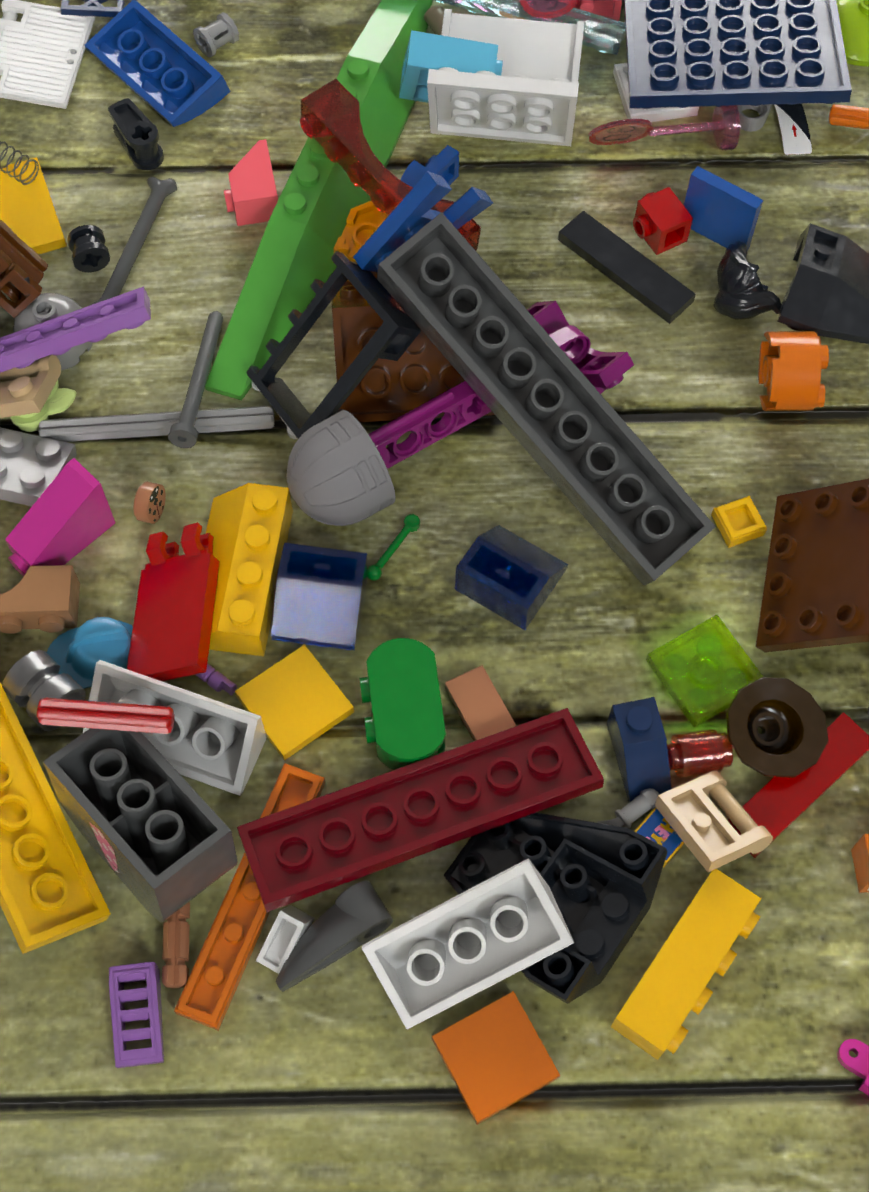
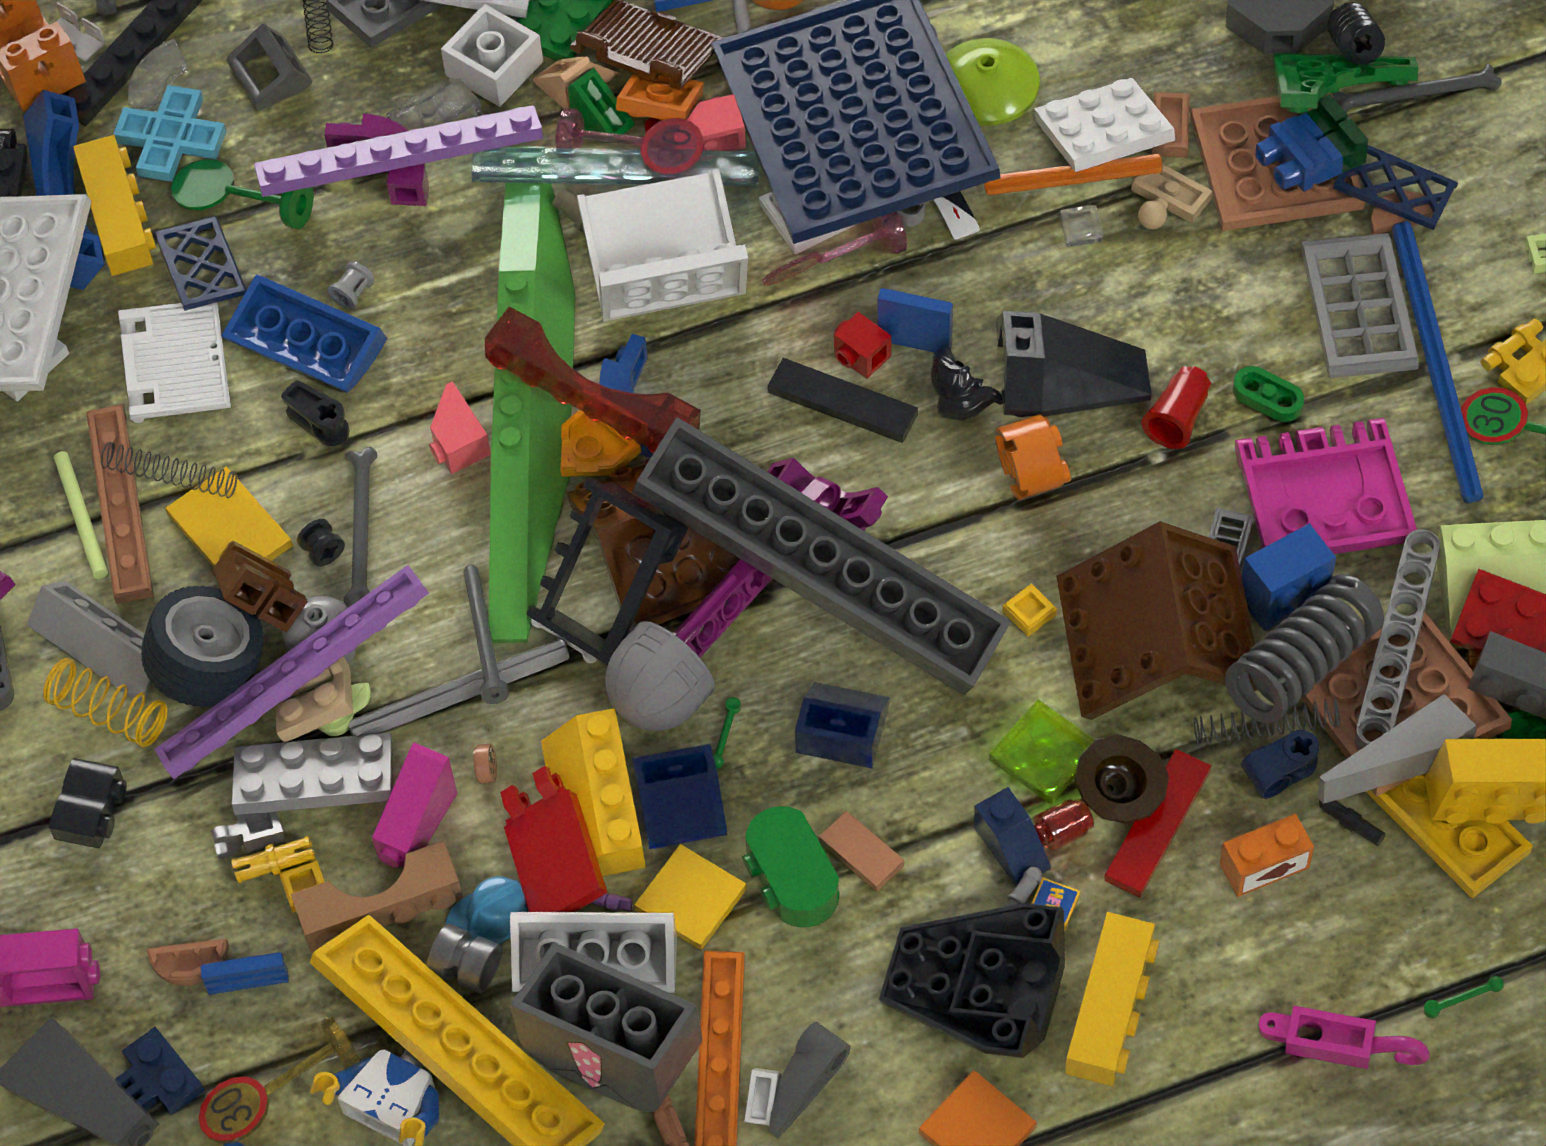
camera: 15 degrees left, 5 degrees down
axle [37,698,175,734] -> none
dark red plate [237,708,604,913] -> none
blue wing [353,171,493,272] -> none
white slope [362,858,574,1029] -> none
medium azure window [399,30,503,103] -> none
tan plate [655,771,773,872] -> none

